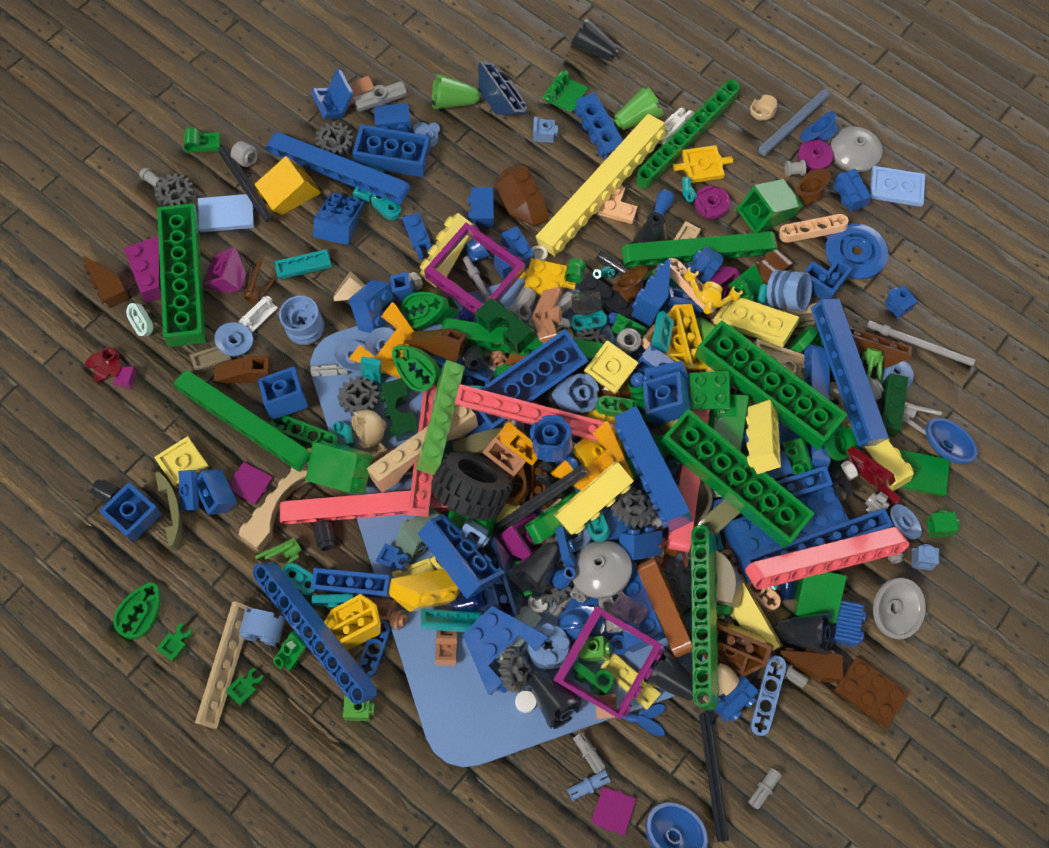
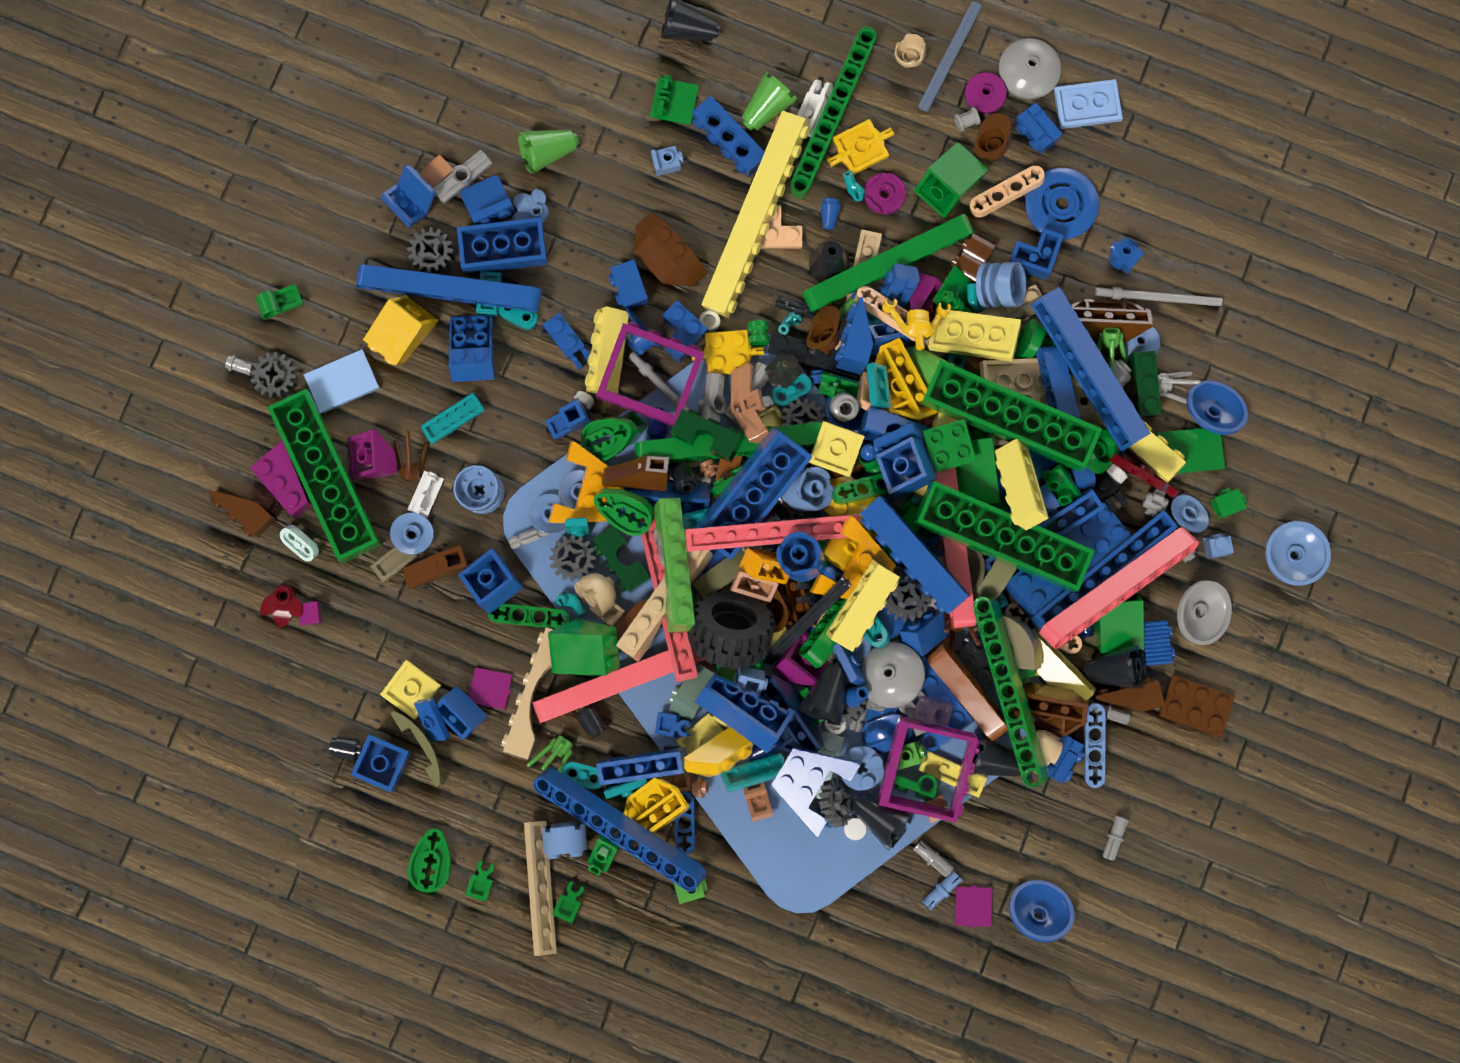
camera: 15 degrees left, 15 degrees up
green beam [172,369,311,472] -> none
black axle [218,145,273,222] -> none
light grey head [231,141,257,167] -> none
tan slope [333,271,365,301] -> none
blue brick [349,280,393,333] -> none
dark blue wedge [478,62,527,115] -> none
blue piece [622,704,665,736] -> none
black axle [699,712,729,842] -> none
blue piece [800,111,839,142] -> none
none -> medium blue dish [1265,521,1331,586]

